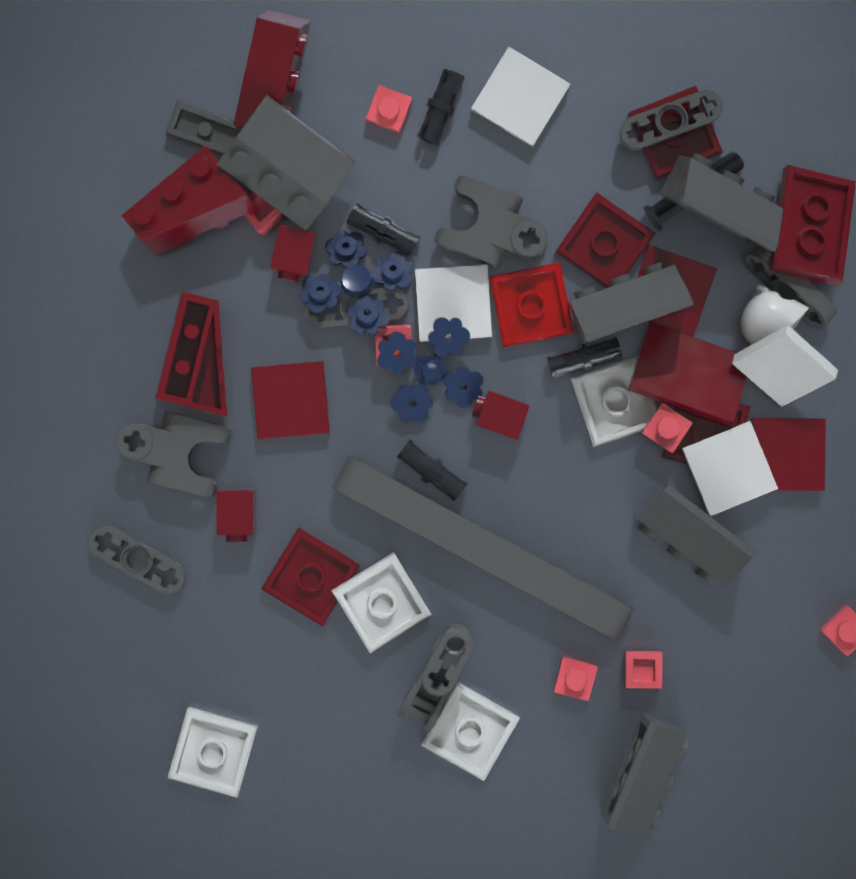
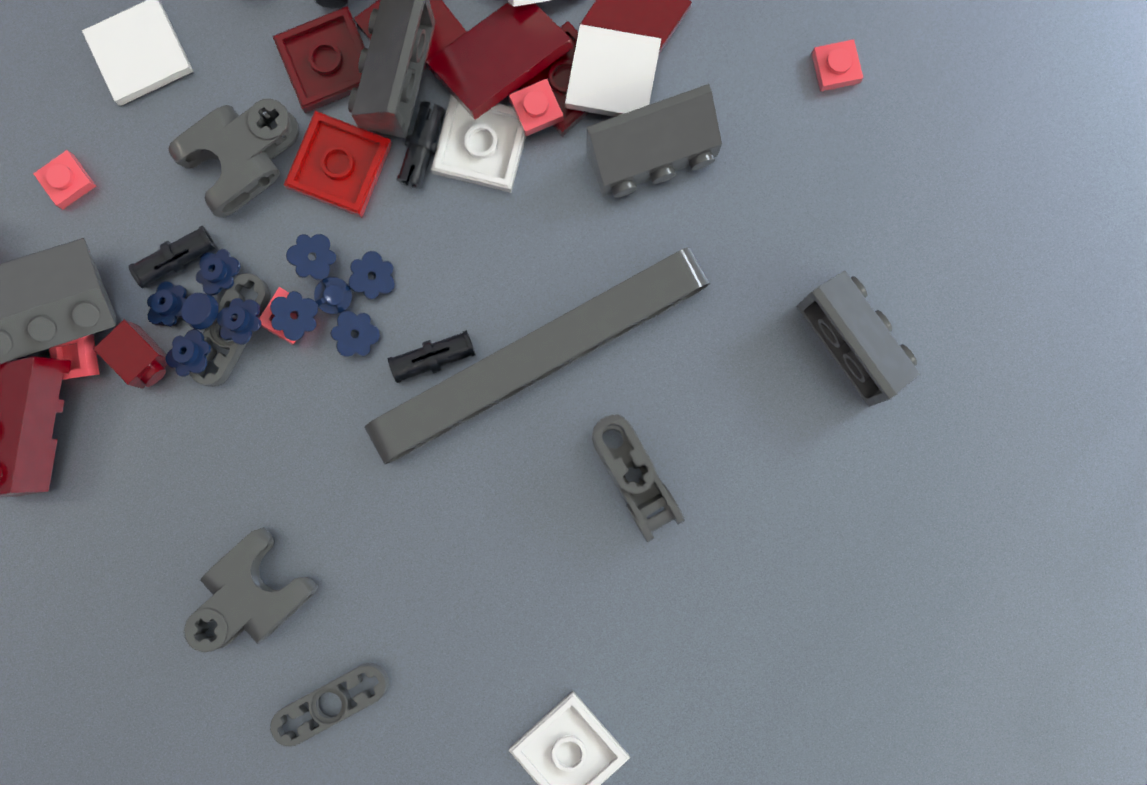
camera: 50 degrees left, 5 degrees down
dark red wedge [155,291,228,417] -> none
dark red brick [216,490,257,542] -> none
dark red tile [251,361,330,440] -> none
dark red tile [261,527,361,627] -> none
white tile [332,552,432,653] -> none
white tile [415,265,492,342] -> none
black pin [417,69,465,145] -> none
white tile [421,681,520,781] -> none
dark red brick [472,391,530,440] -> none
coral plate [553,656,598,701] -> none
coral plate [624,650,663,689] -> none

